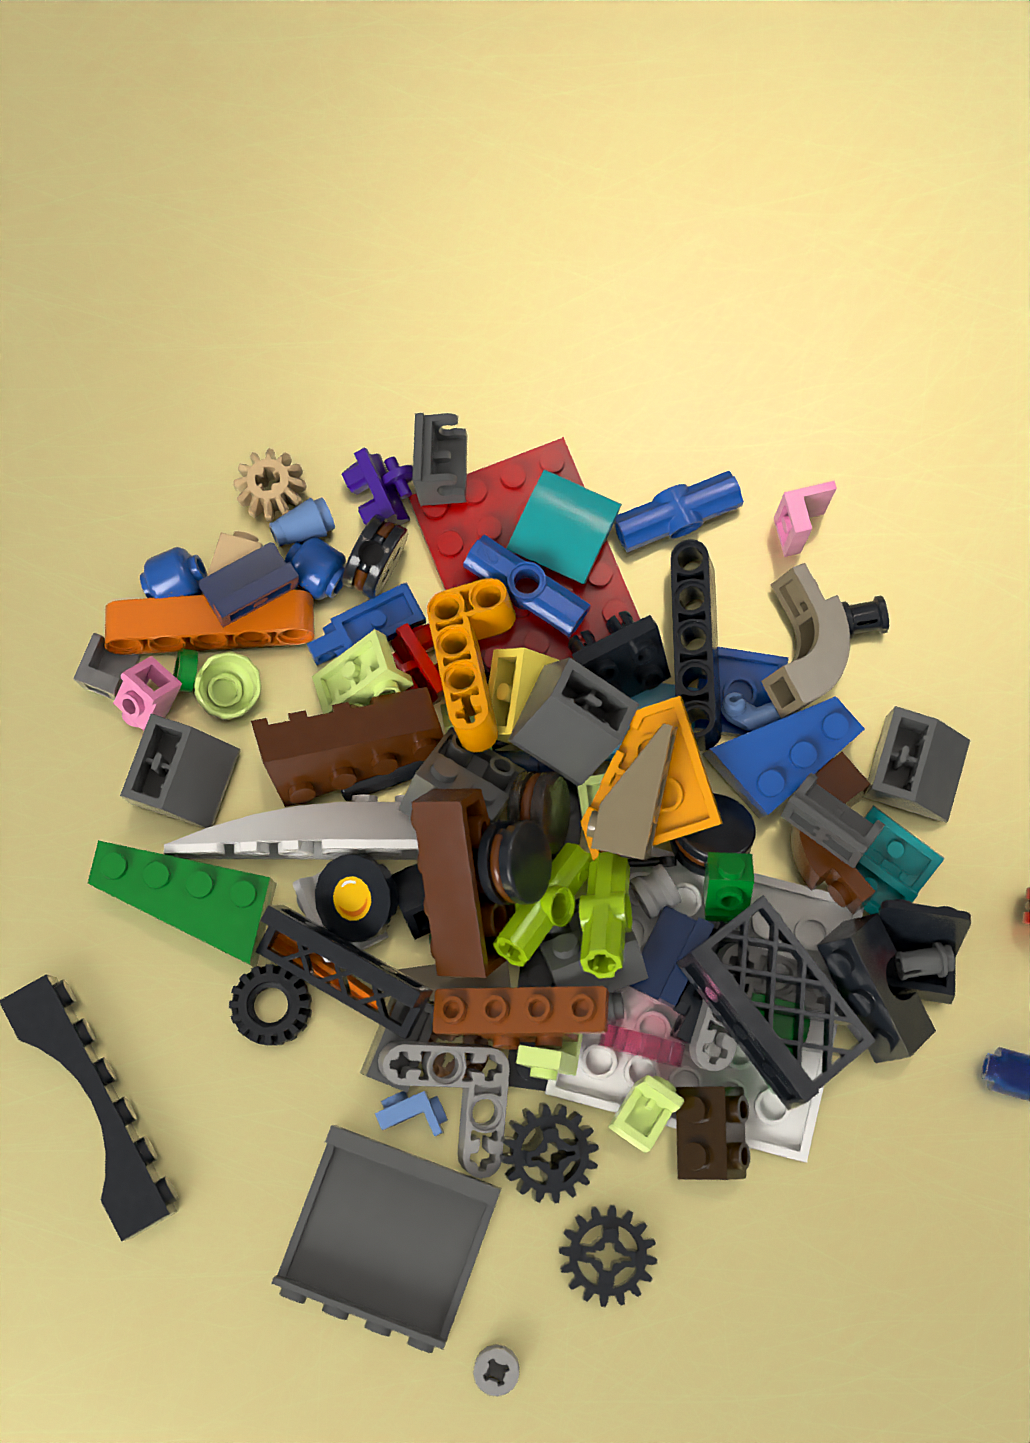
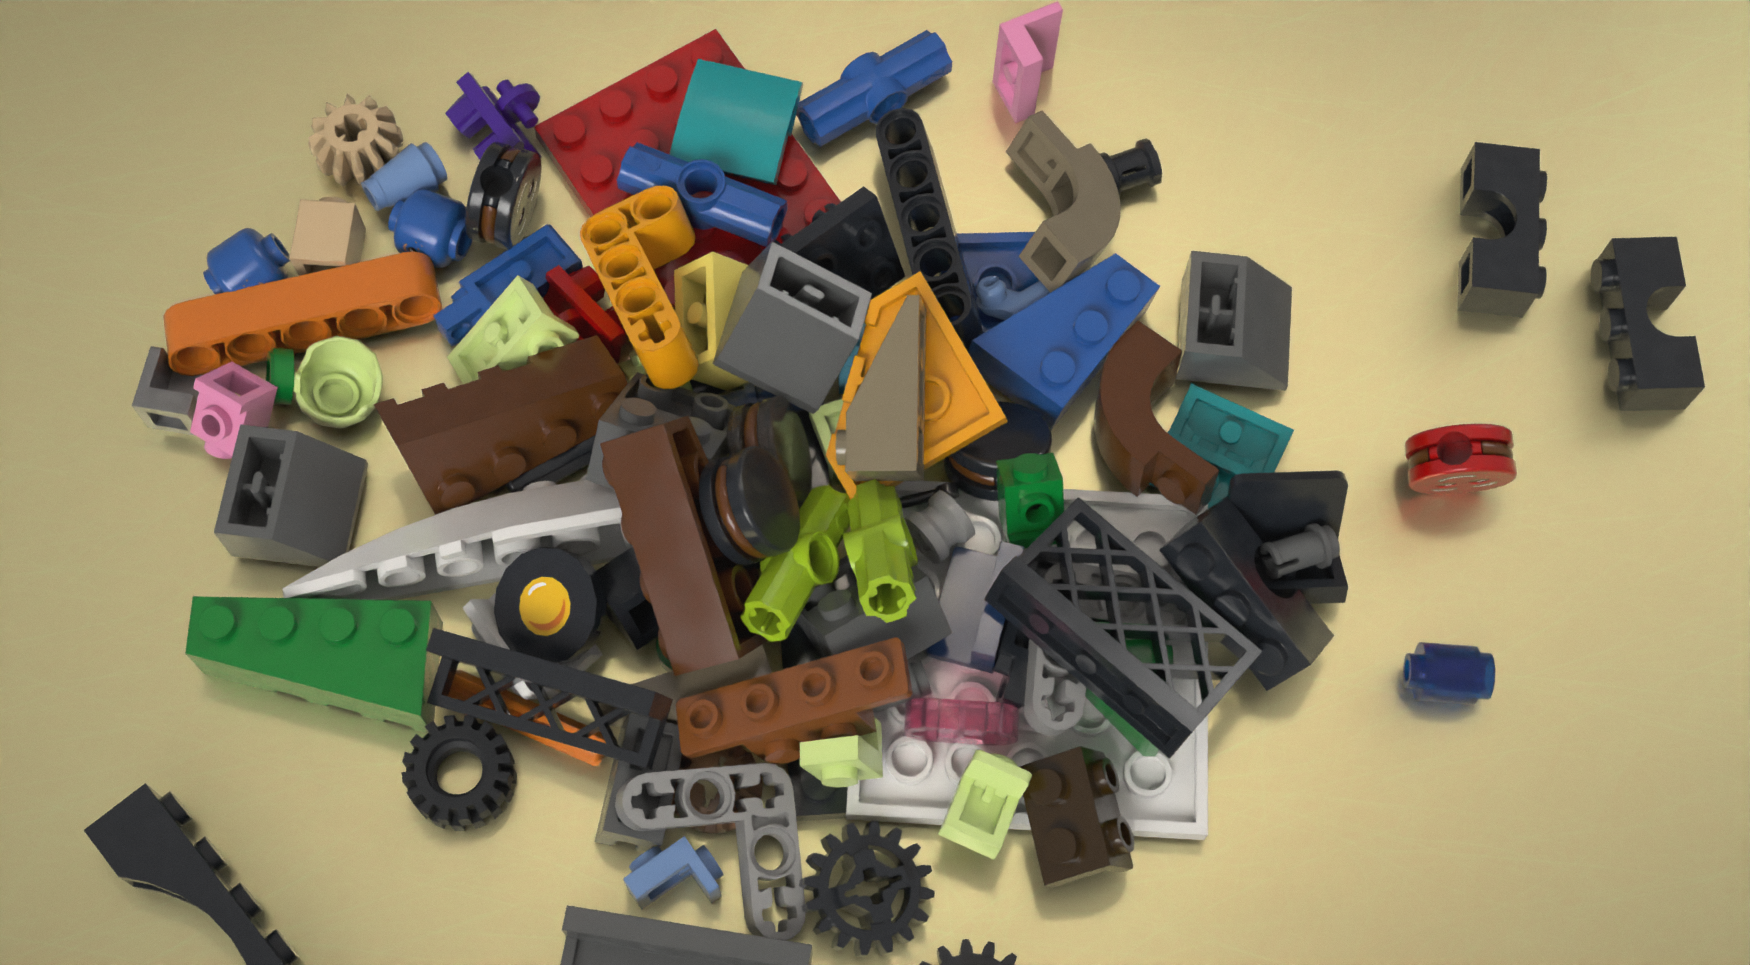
camera: 15 degrees left, 10 degrees down
dark blue panel [199,542,299,628] -> none
dark grey hinge [412,413,468,506] -> none
dark grey hinge [781,772,885,869] -> none

